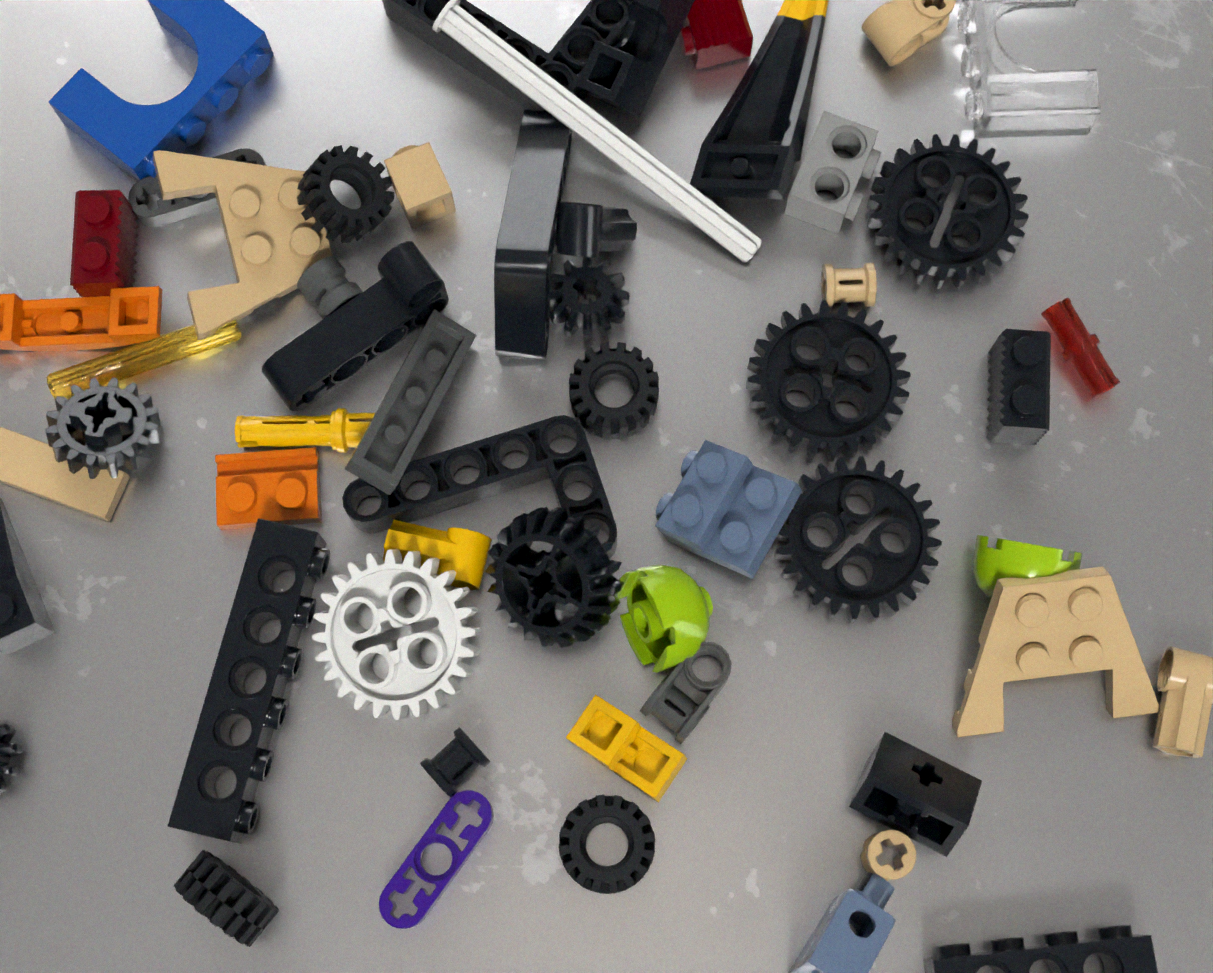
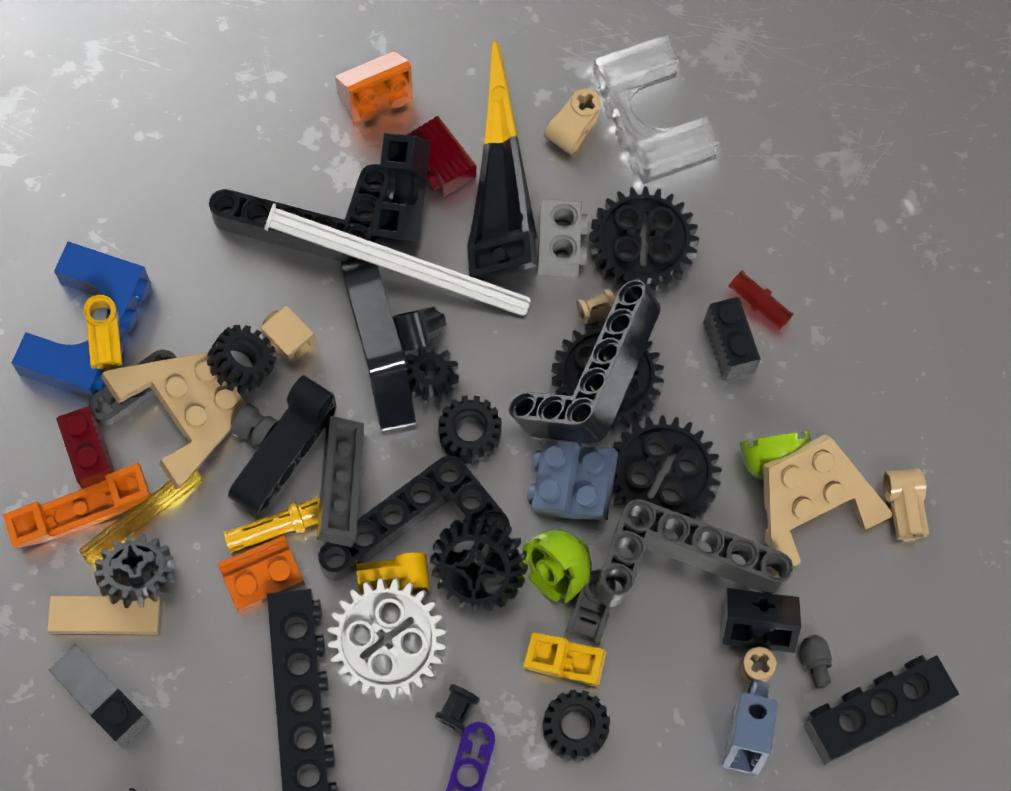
camera: 25 degrees left, 5 degrees down
none -> yellow piece [83,295,123,370]
none -> black beam [509,280,661,444]
none -> dark grey beam [595,499,793,607]
none -> dark grey cylinder [800,635,832,687]

